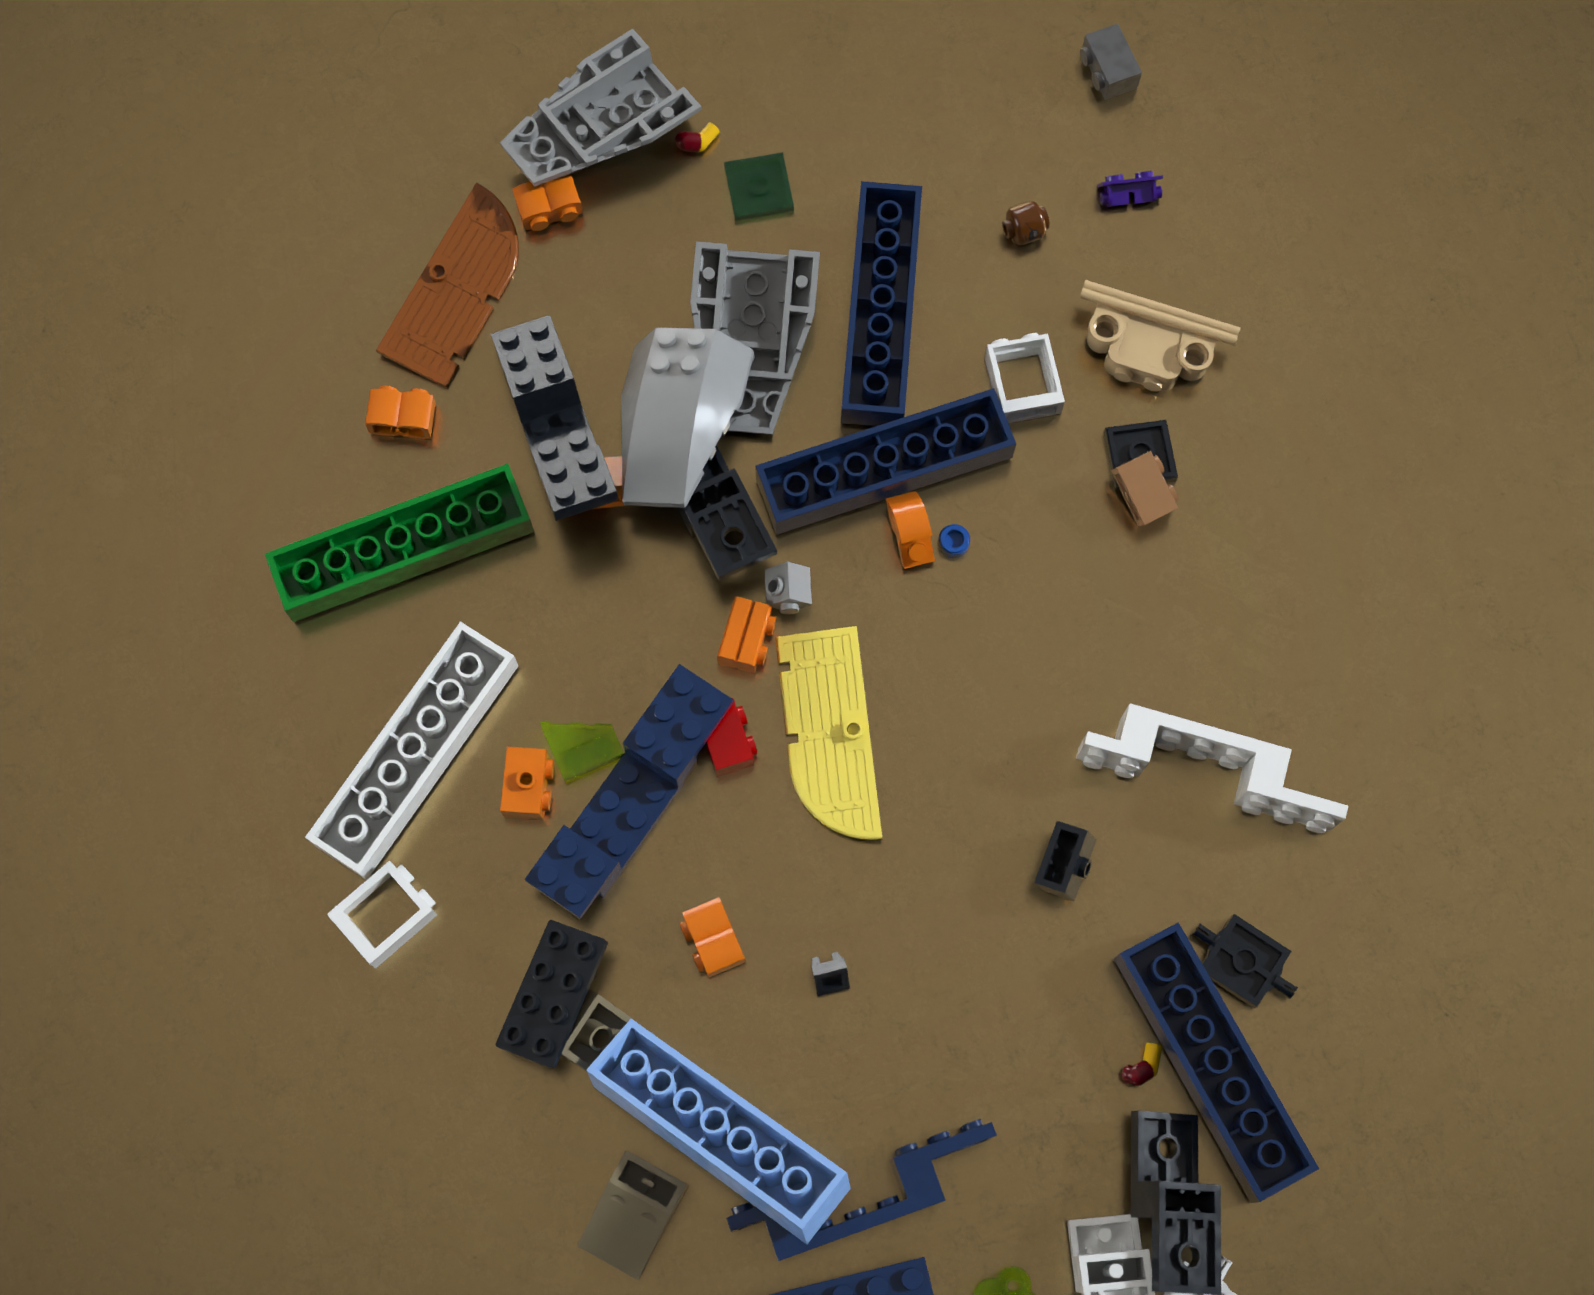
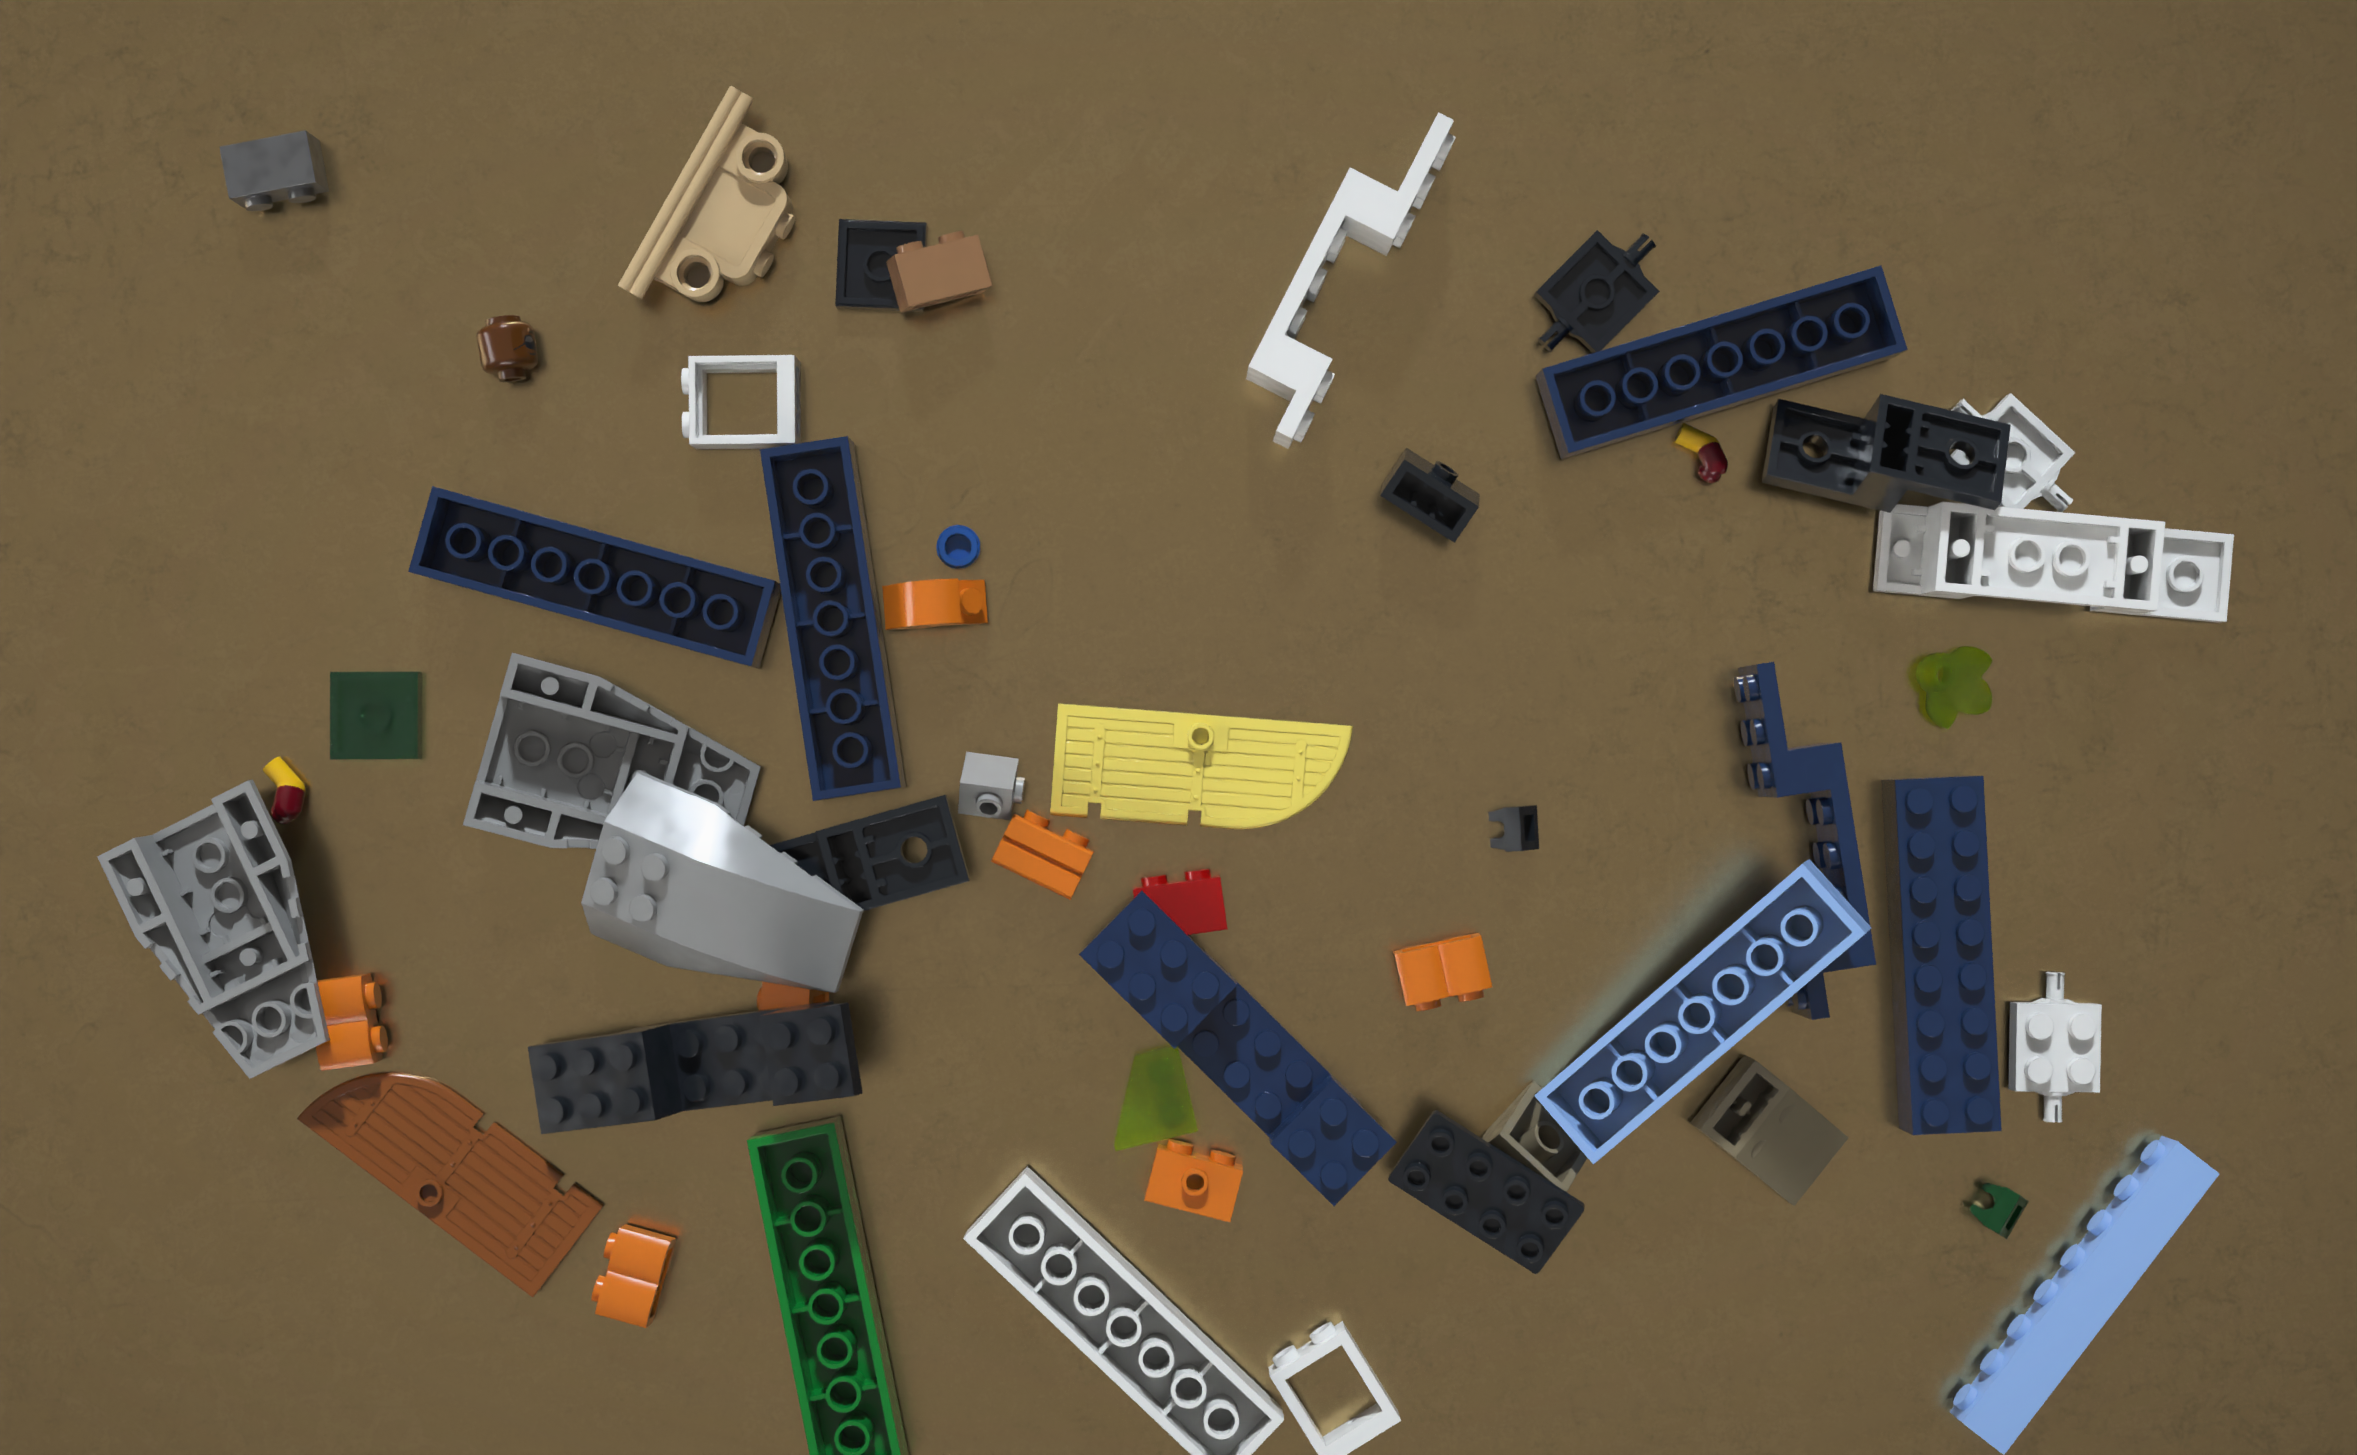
camera: 85 degrees left, 15 degrees up
dark purple hinge [1097,171,1163,207] -> none

